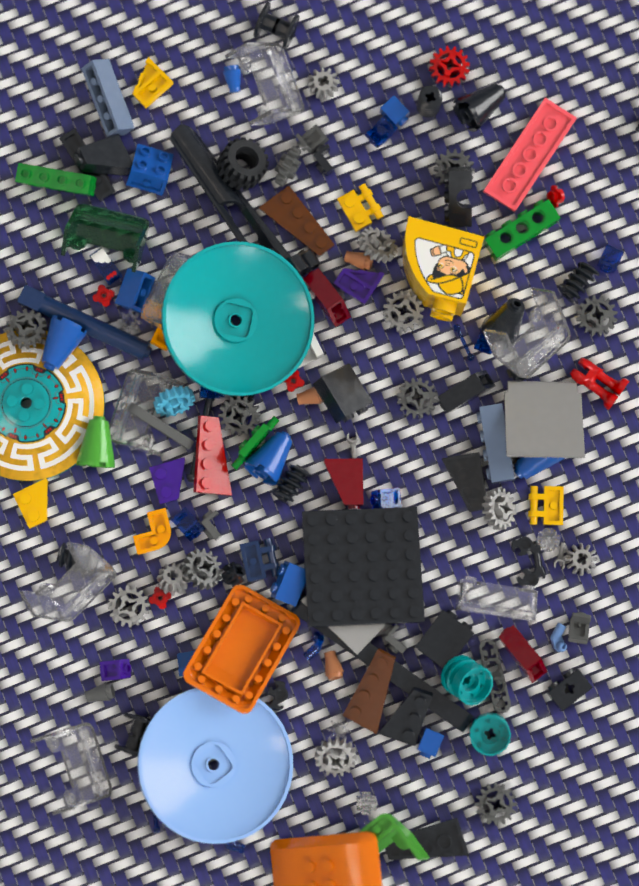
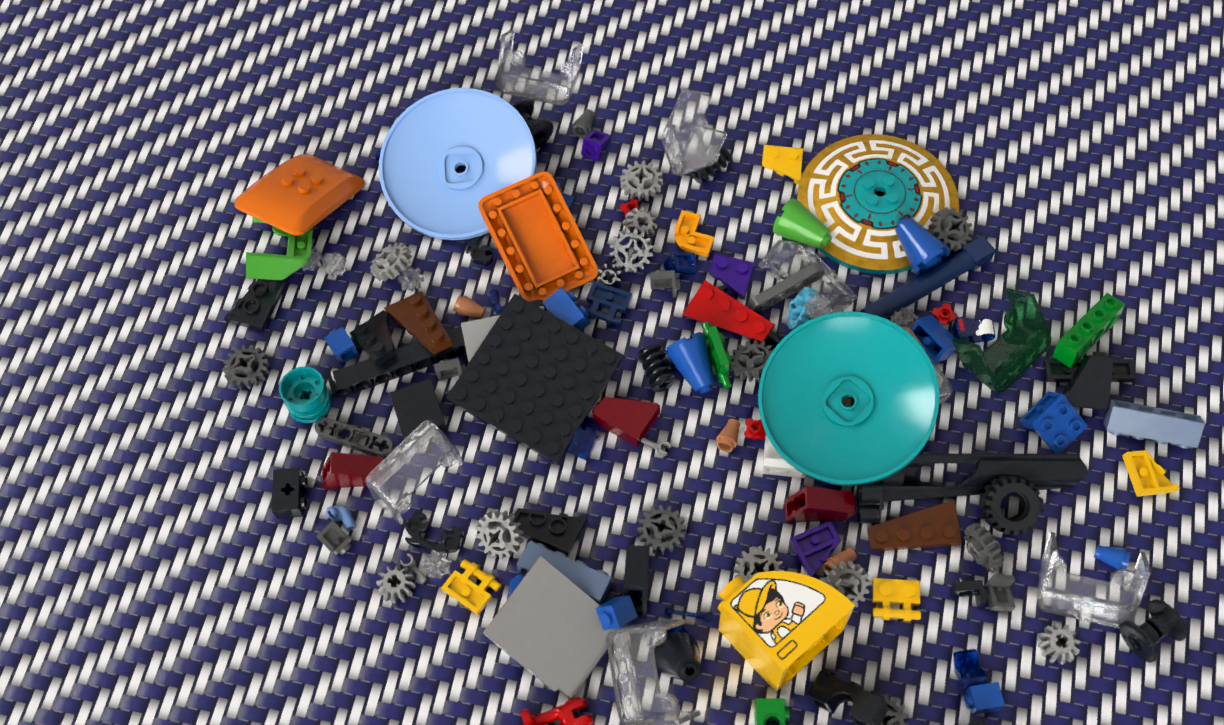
camera: 130 degrees right, 20 degrees down
black brick [313,364,373,423] -> none
teal wheel [441,655,493,705] -> none
none -> blue brick [596,595,638,630]
none -> clear gear [804,294,833,319]

